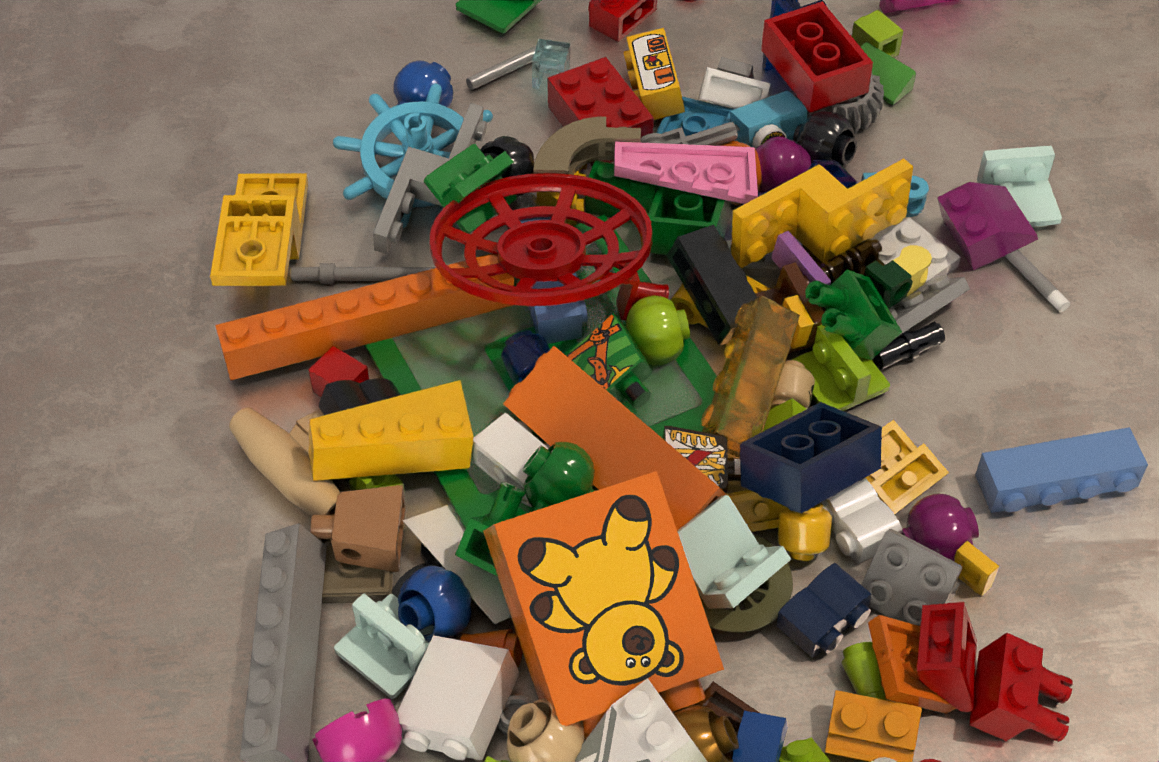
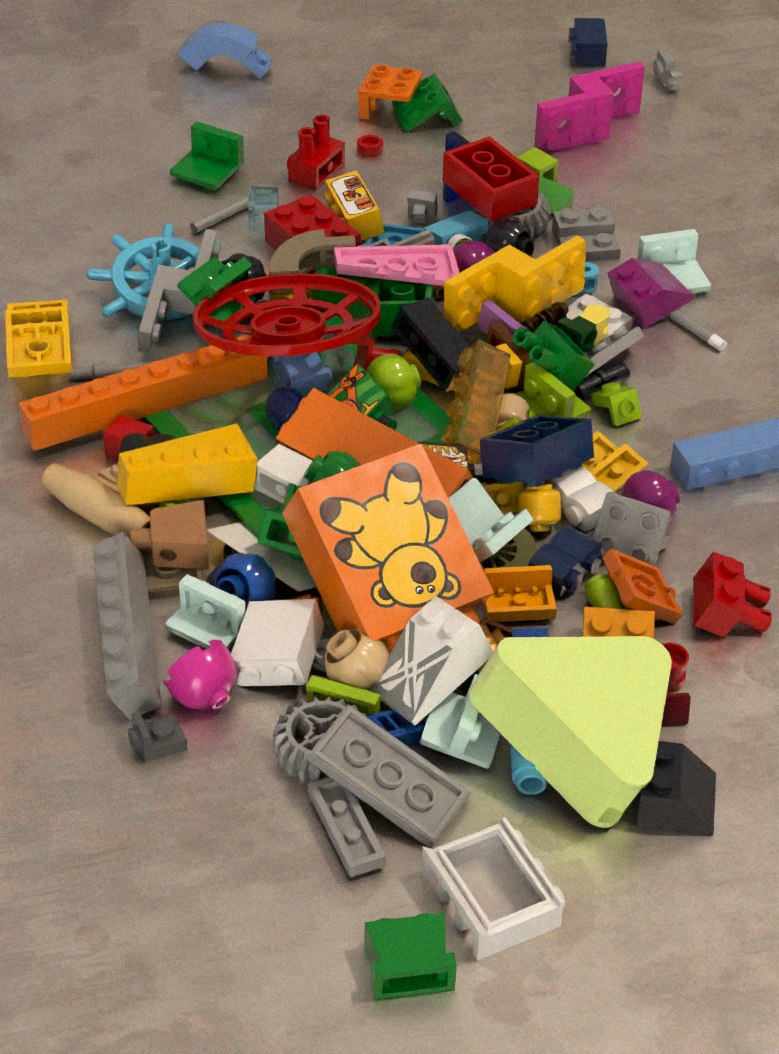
camera: 10 degrees left, 10 degrees down
blue plant [393,60,454,108] -> none
white tile [698,67,771,109] -> none
red tile [917,602,977,712] -> none
yellow tile [954,541,999,597] -> none
none -> light orange bracket [483,565,557,622]
none -> light grey plate [552,206,621,262]
none -> lime bracket [591,382,642,426]

